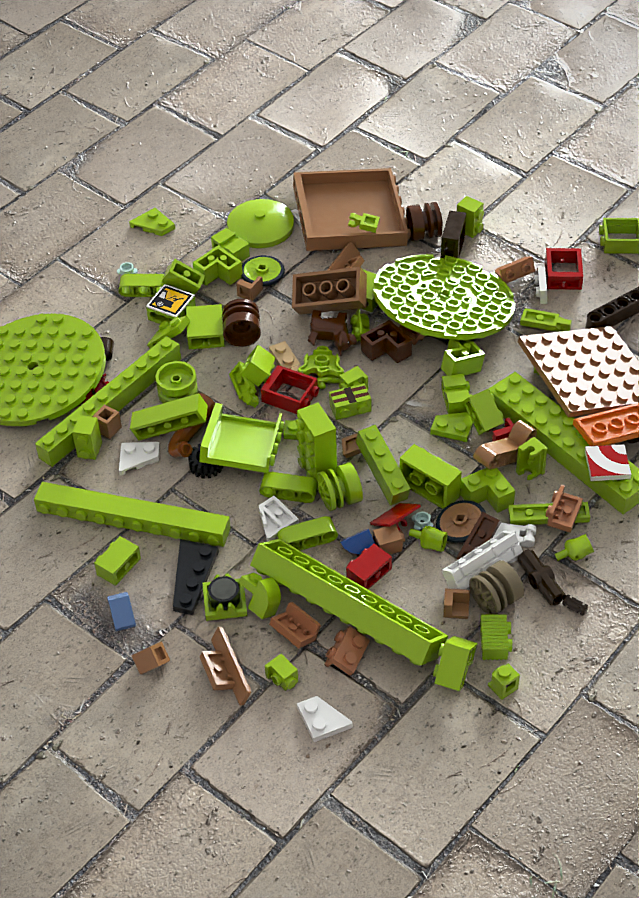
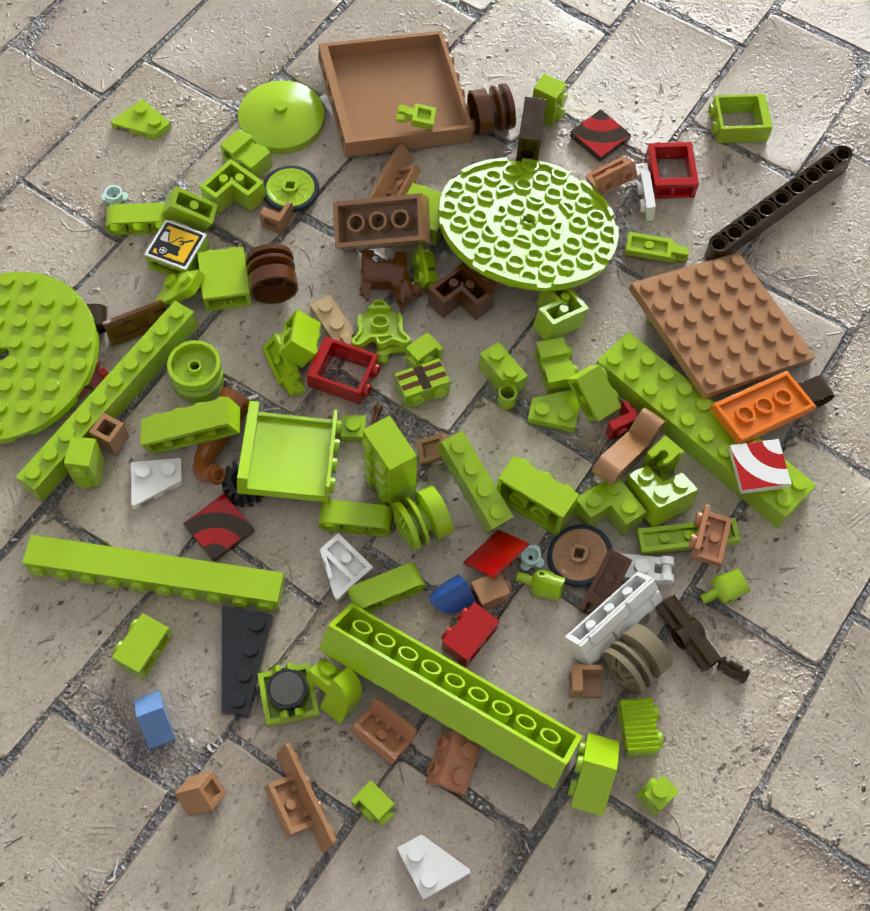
camera: 10 degrees left, 15 degrees up
none -> reddish brown hinge [102,300,166,346]
none -> tile [183,494,255,562]
none -> lime hinge [478,342,528,410]
none -> dark brown tile [570,109,631,162]
none -> lime brick [625,465,698,527]

